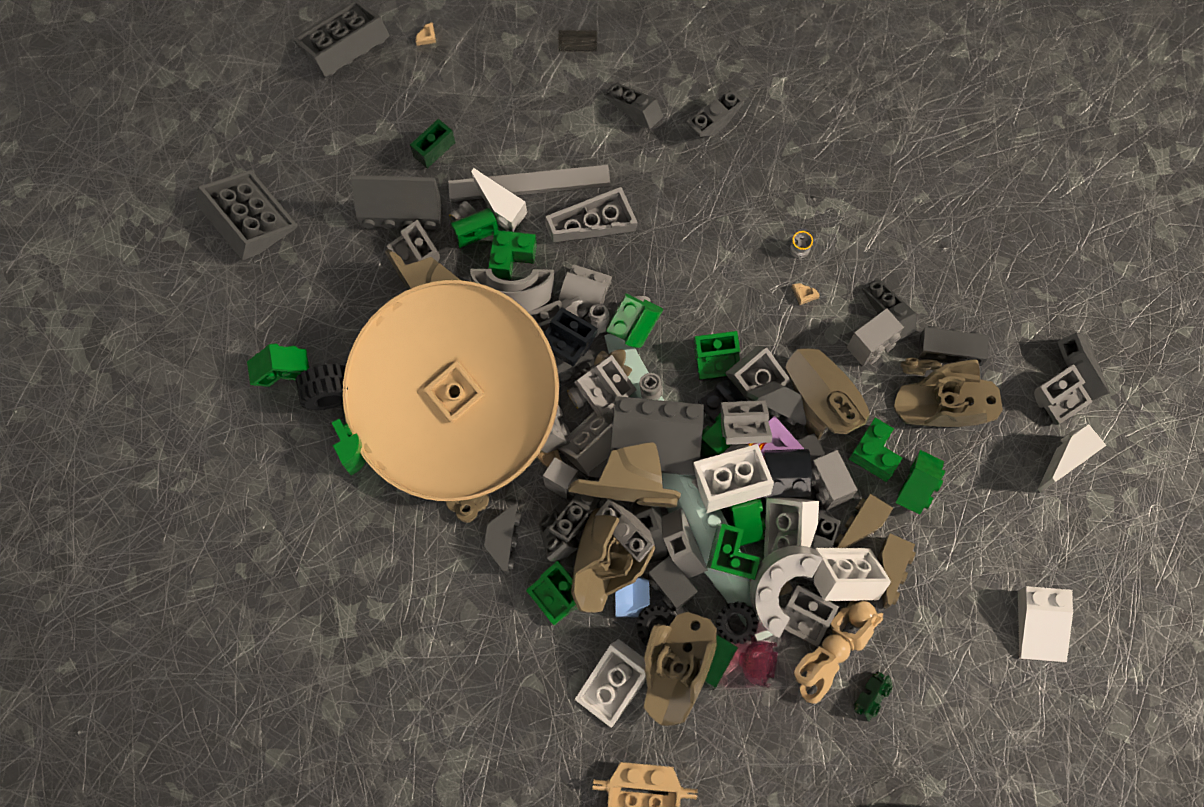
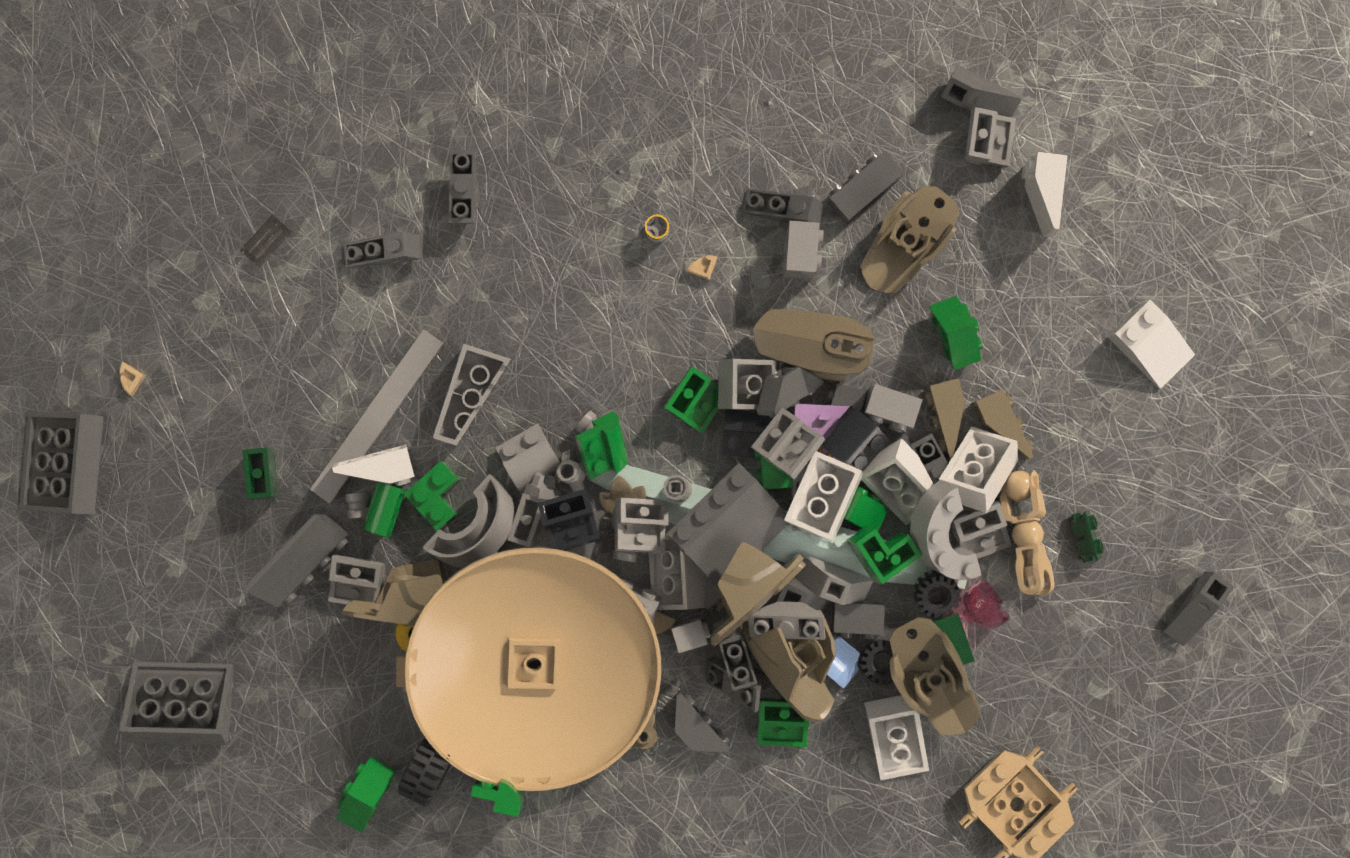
camera: 50 degrees left, 15 degrees up
green brick [849,417,902,482] -> none
dark tan plate [901,358,942,376] -> none

